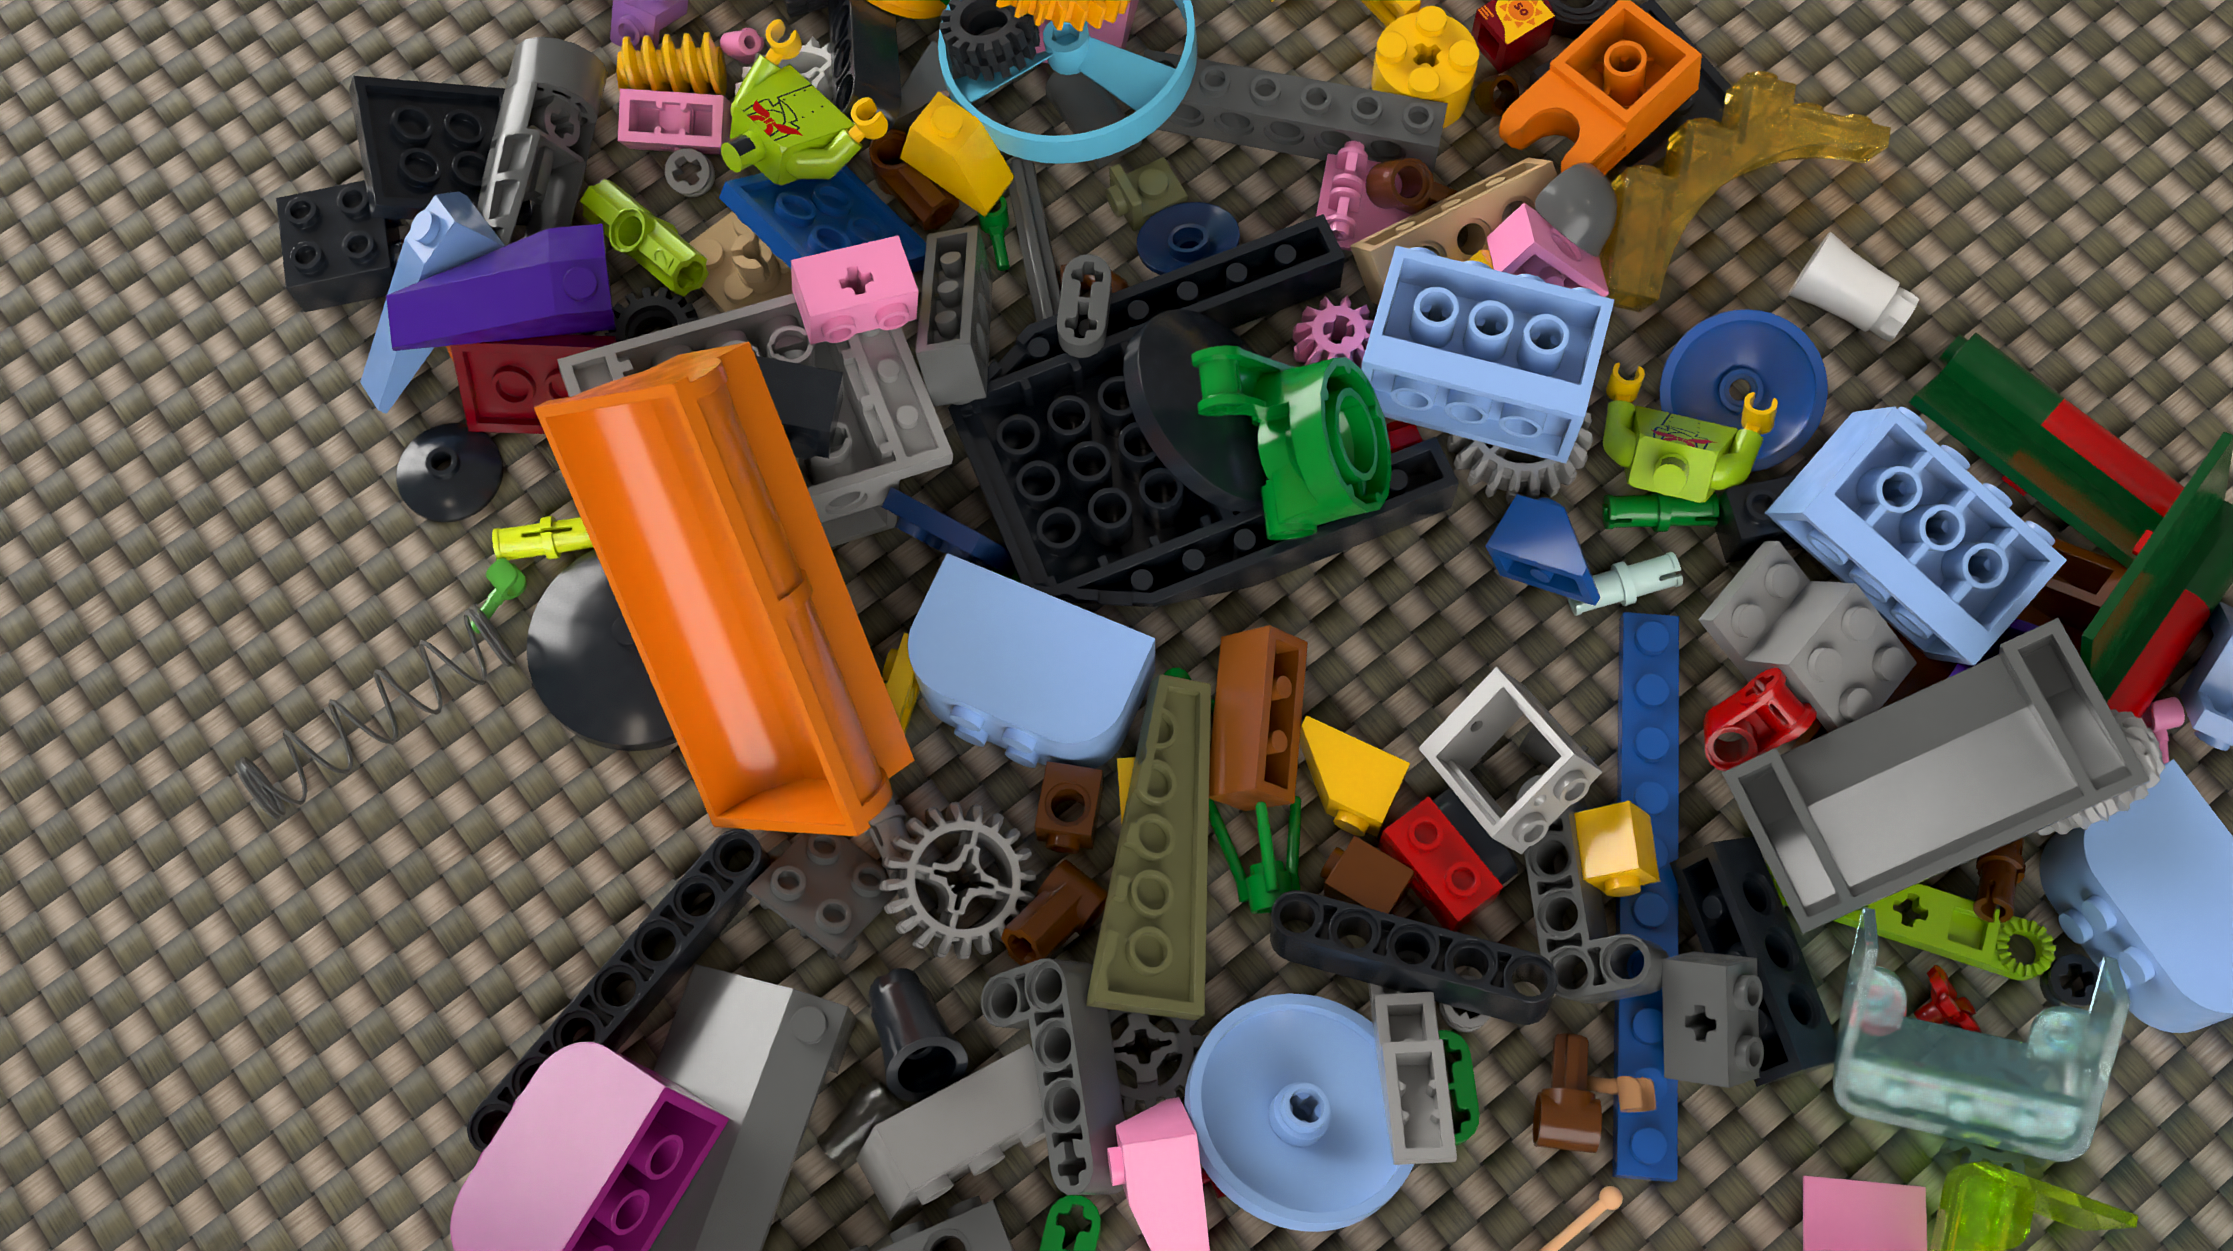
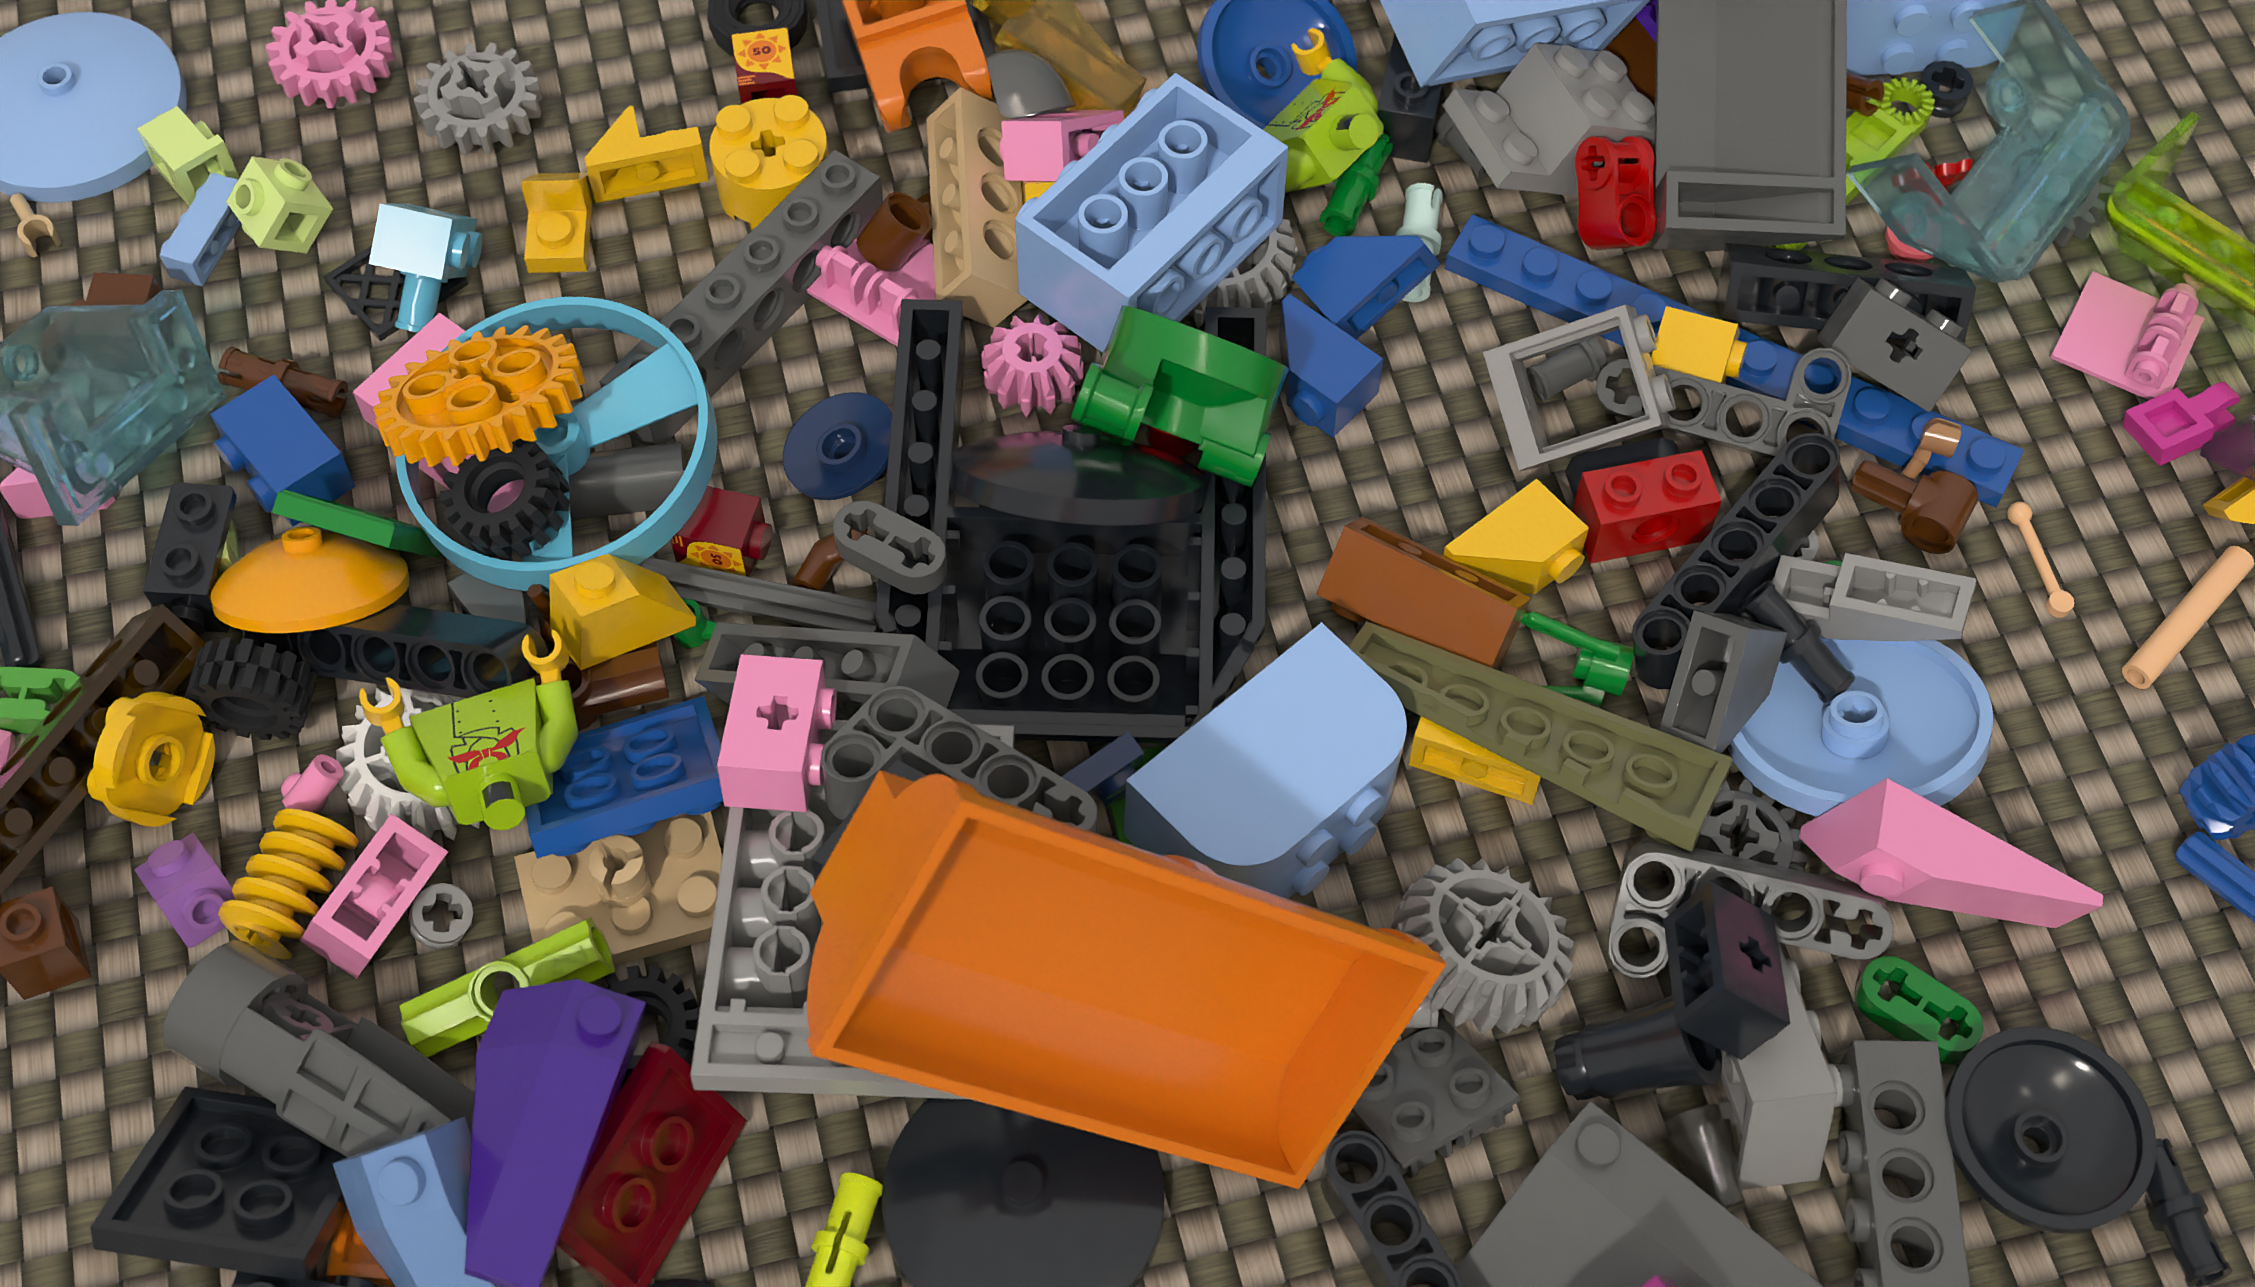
camera: 70 degrees left, 10 degrees down
reddish brown piece [1001,859,1108,966] -> none
reddish brown brick [1034,761,1104,854] -> none
olive bracket [1105,157,1188,232] -> none
reddish brown brick [1320,835,1415,915] -> none
dark brown hinge [1474,75,1519,117] -> none
none -> dark red brick [670,486,772,577]
none -> dark grey beam [821,686,1097,834]
none -> blue slope [1279,293,1383,438]
none -> dark grey slope [1659,610,1787,753]
none -> black brick [1664,882,1791,1060]
none -> black pin [1738,580,1855,703]

